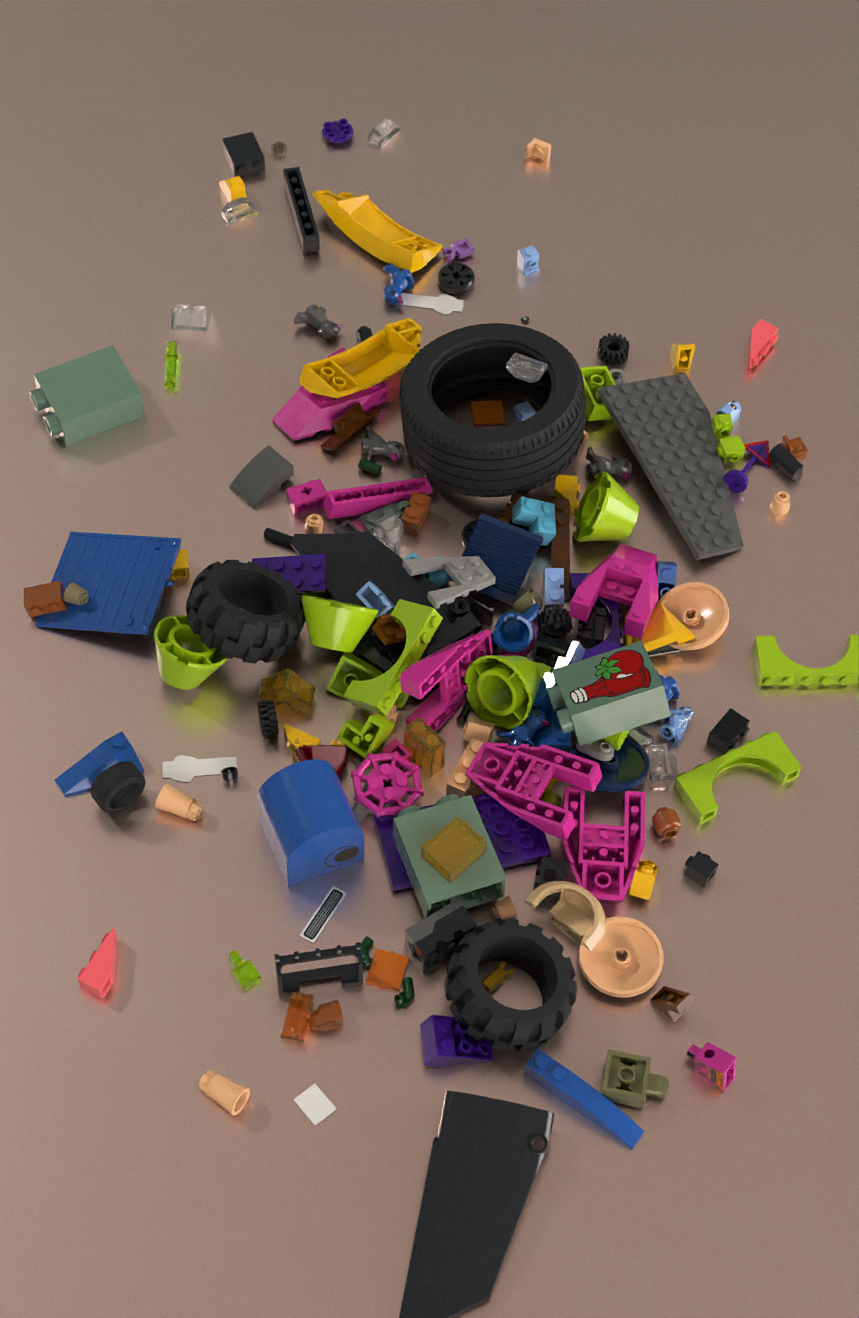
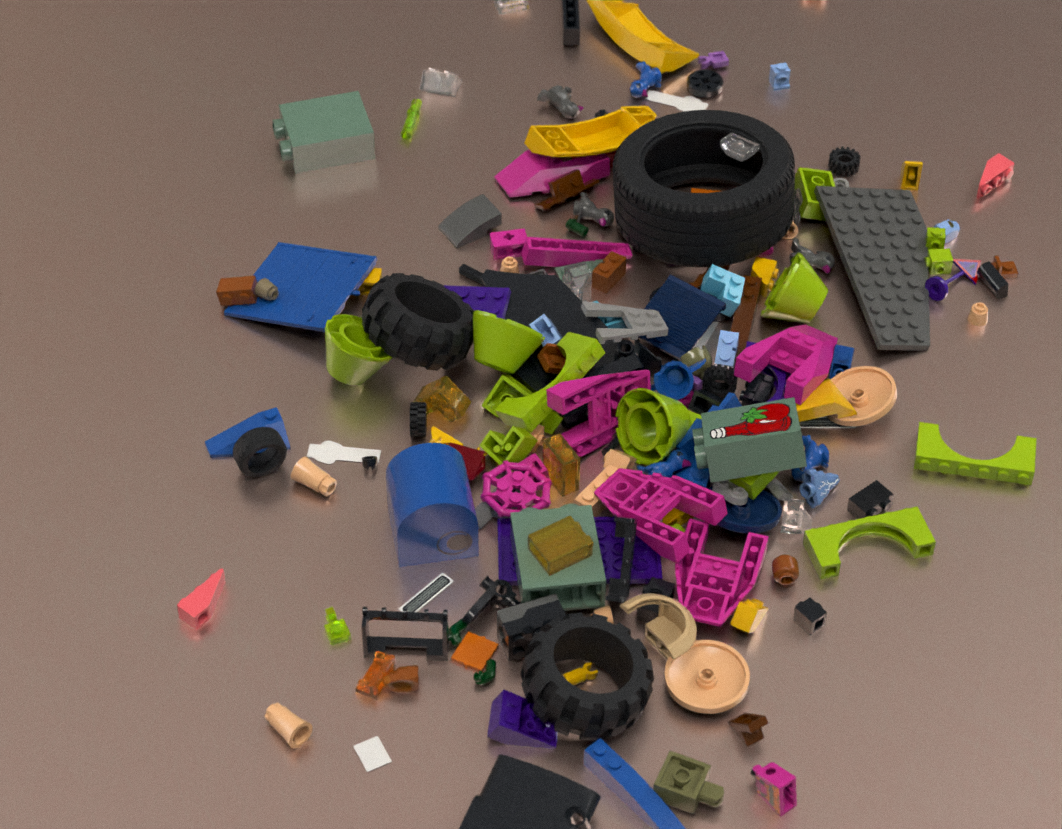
camera: 15 degrees right, 10 degrees down
none -> black piece [462,576,521,626]
none -> black hinge [605,516,637,603]

